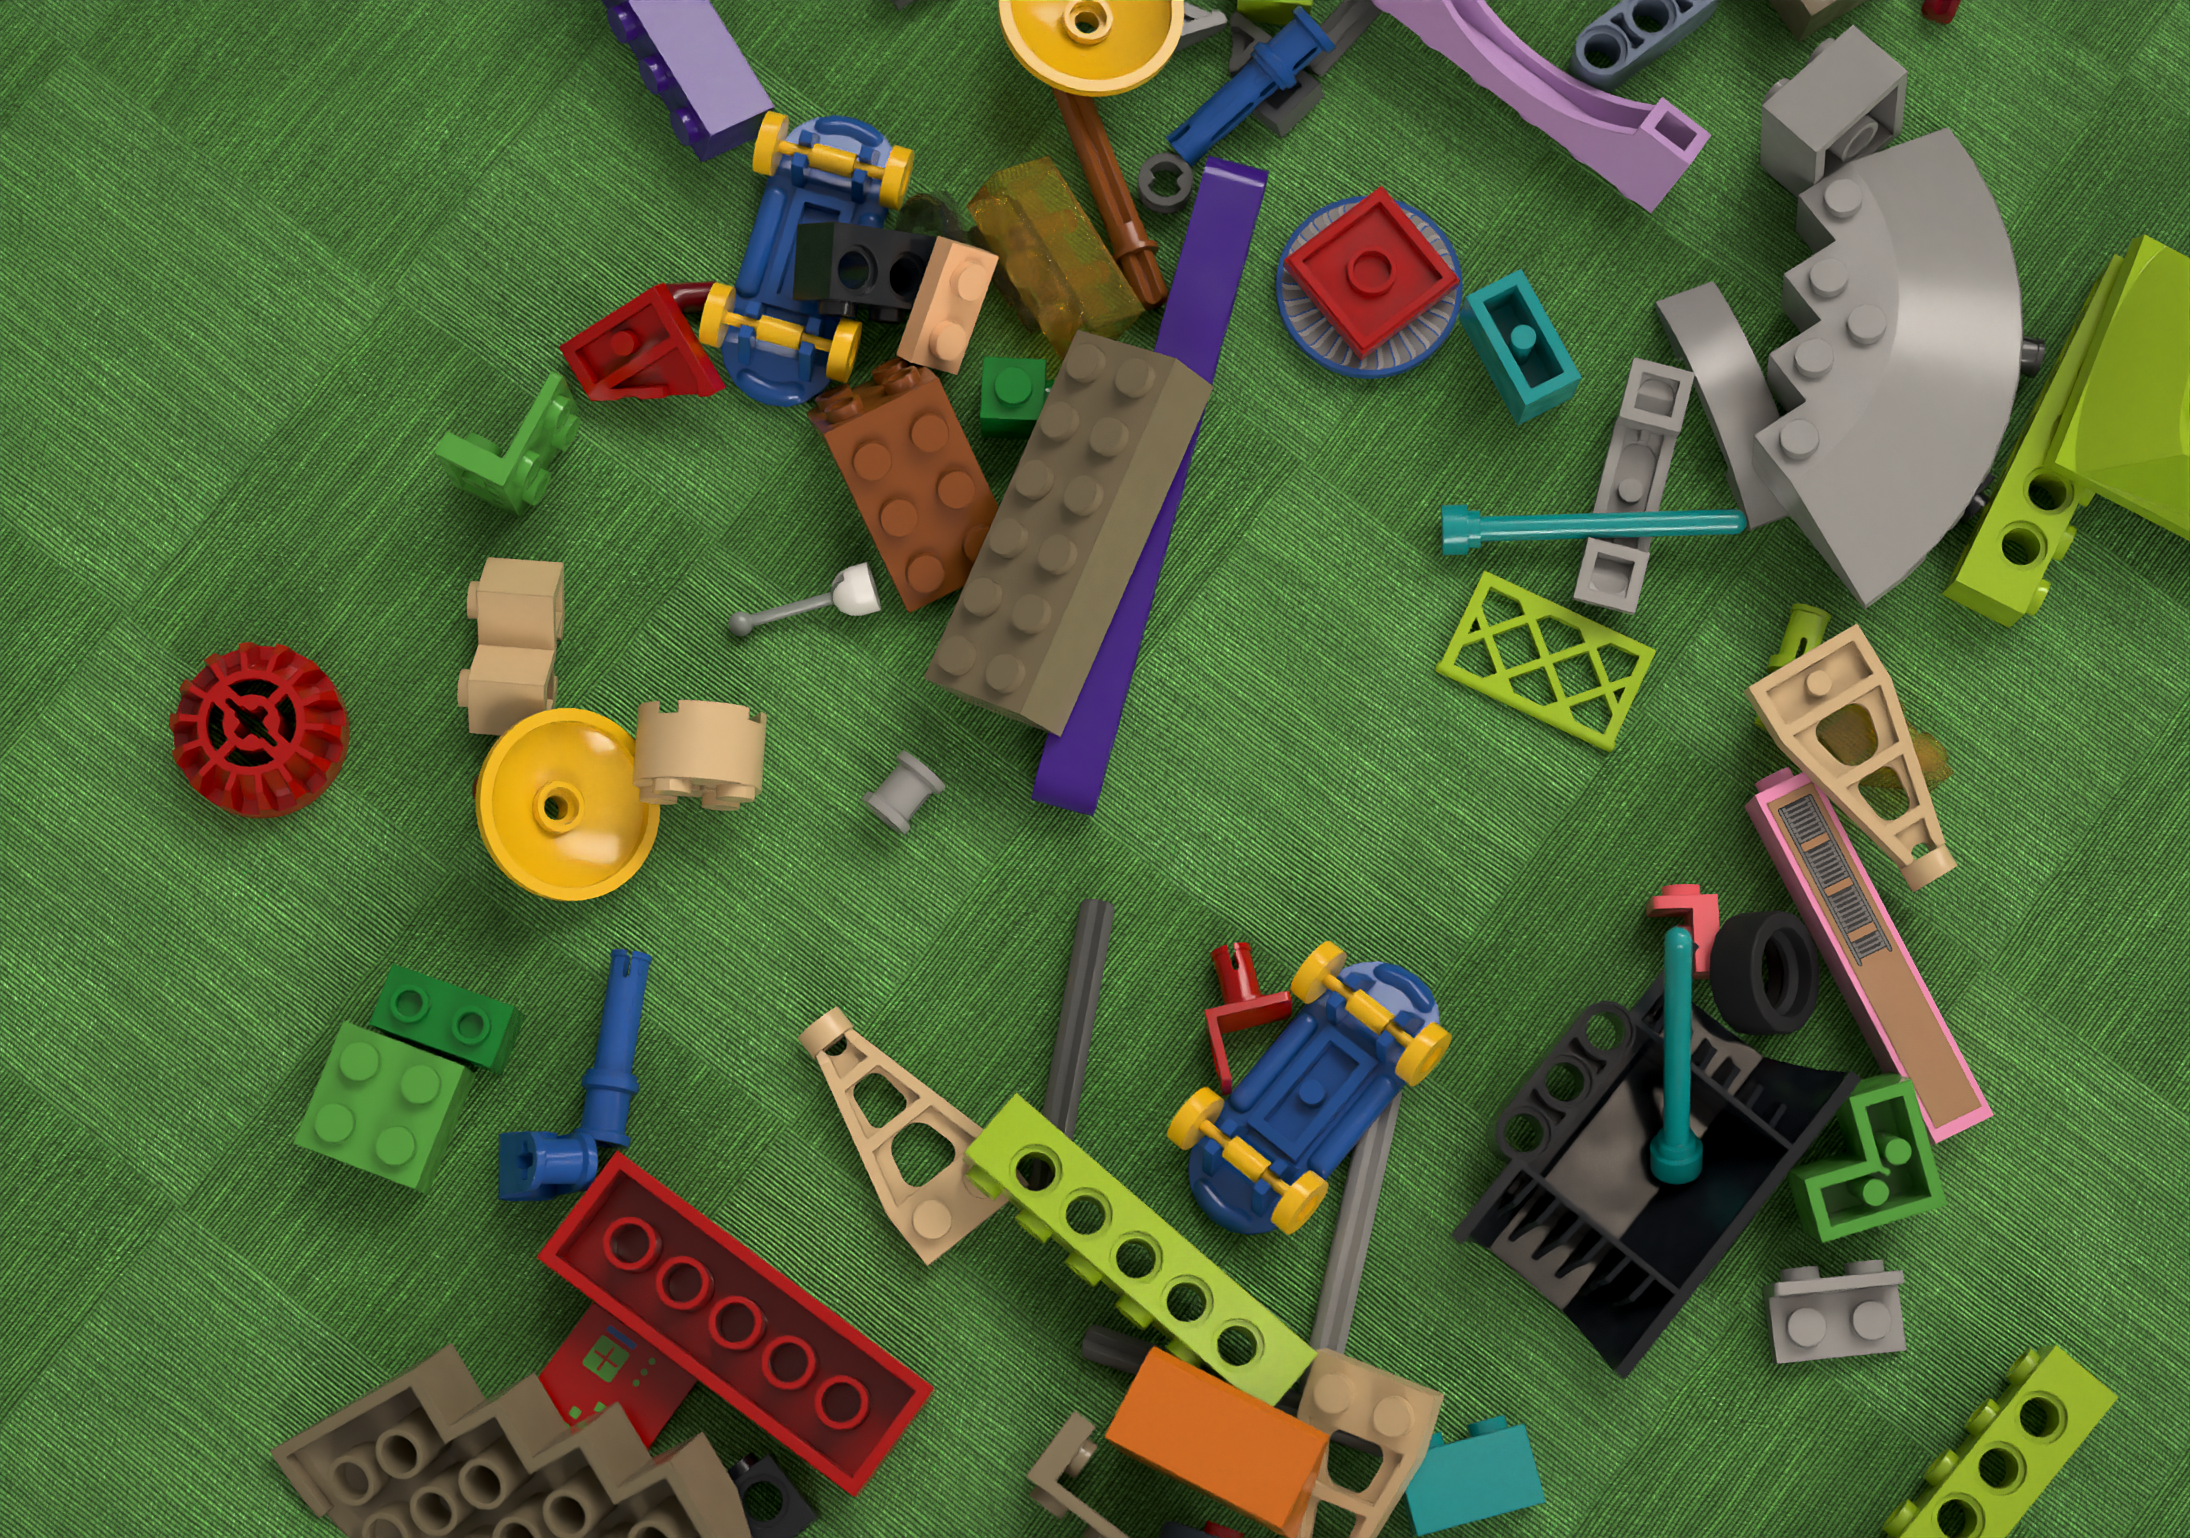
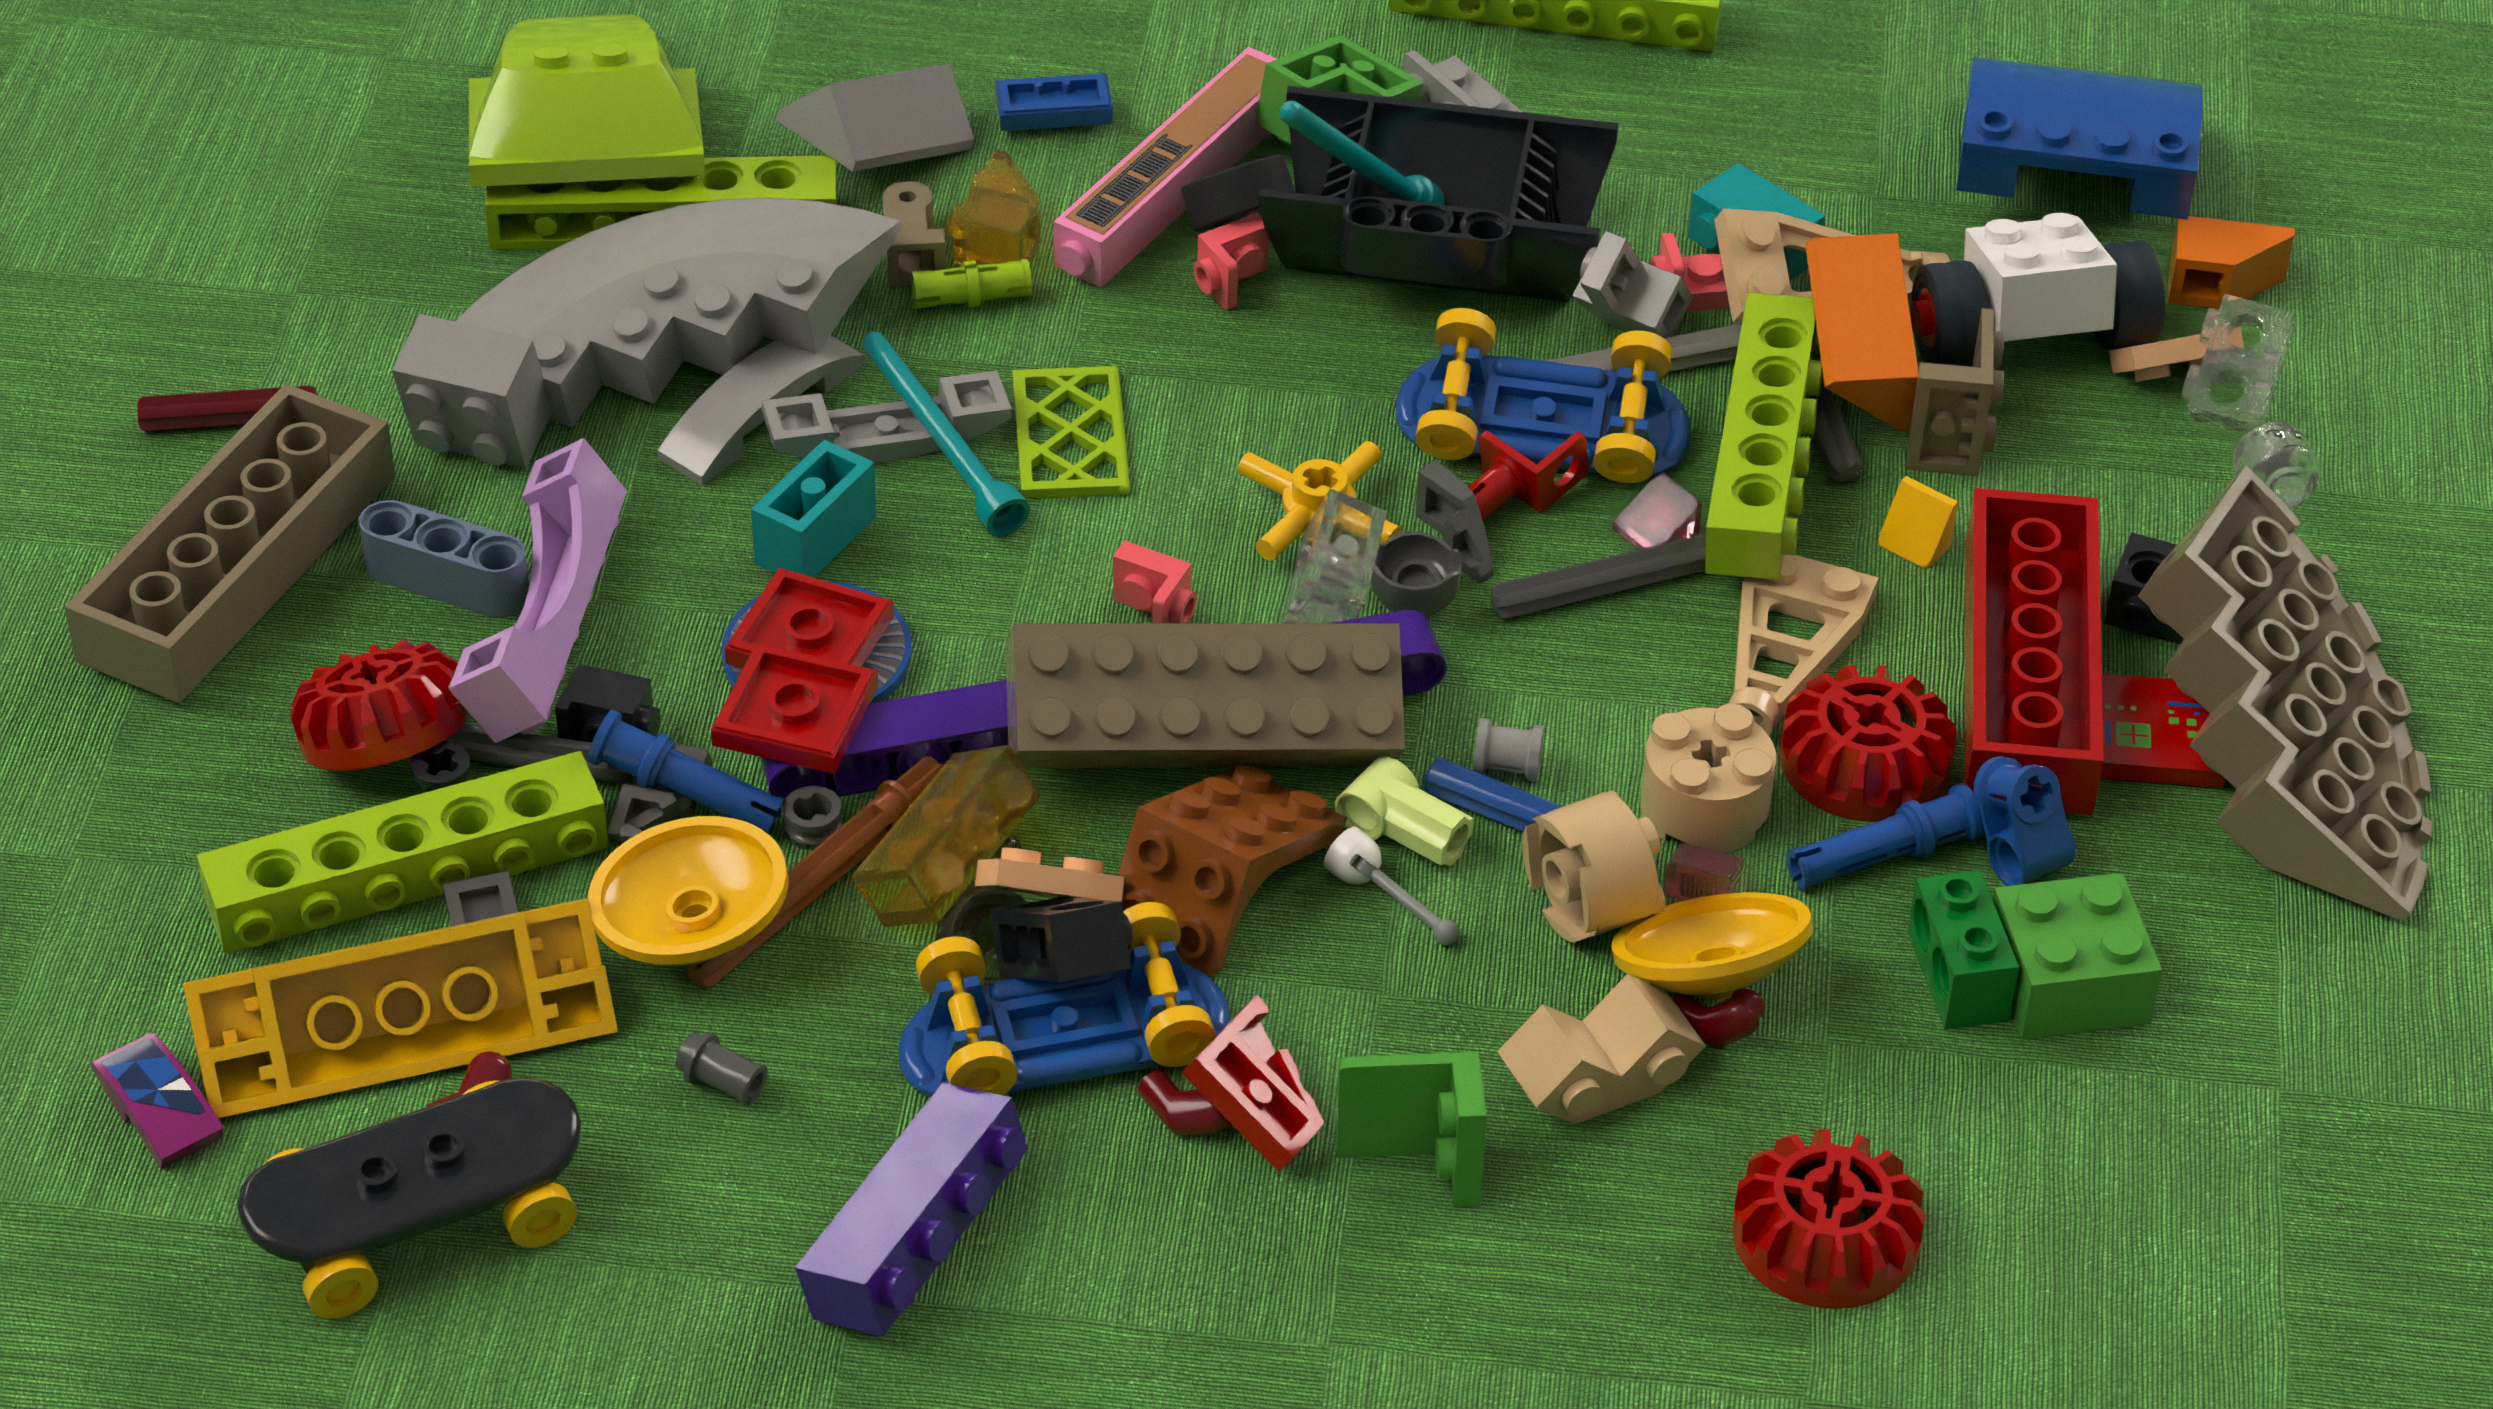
camera: 120 degrees left, 35 degrees down
green brick [980,356,1055,440] -> none
tan plate [1743,624,1958,892] -> none
none -> black brick [555,664,660,743]
none -> red tile [711,643,878,774]
none -> light grey slope [776,64,975,172]
none -> dark tan leg [882,181,946,287]
none -> blue plate [995,73,1113,131]
none -> coral bracket [1113,540,1197,623]
none -> yellow bar [1238,441,1402,561]
none -> clear brick [1281,488,1387,623]
none -> yellowish green piece [1335,756,1474,867]
none -> dark grey hair [1369,531,1462,616]
none -> dark grey slope [1416,460,1494,584]
none -> blue axle [1424,758,1563,832]
none -> light grey brick [1572,231,1693,338]
none -> slope [1613,473,1702,549]
none -> tan brick [1640,704,1776,855]
none -> coral bracket [1650,233,1730,312]
none -> slope [1664,843,1745,900]
none -> red gear [1779,664,1957,822]
none -> yellow slope [1878,476,1958,569]

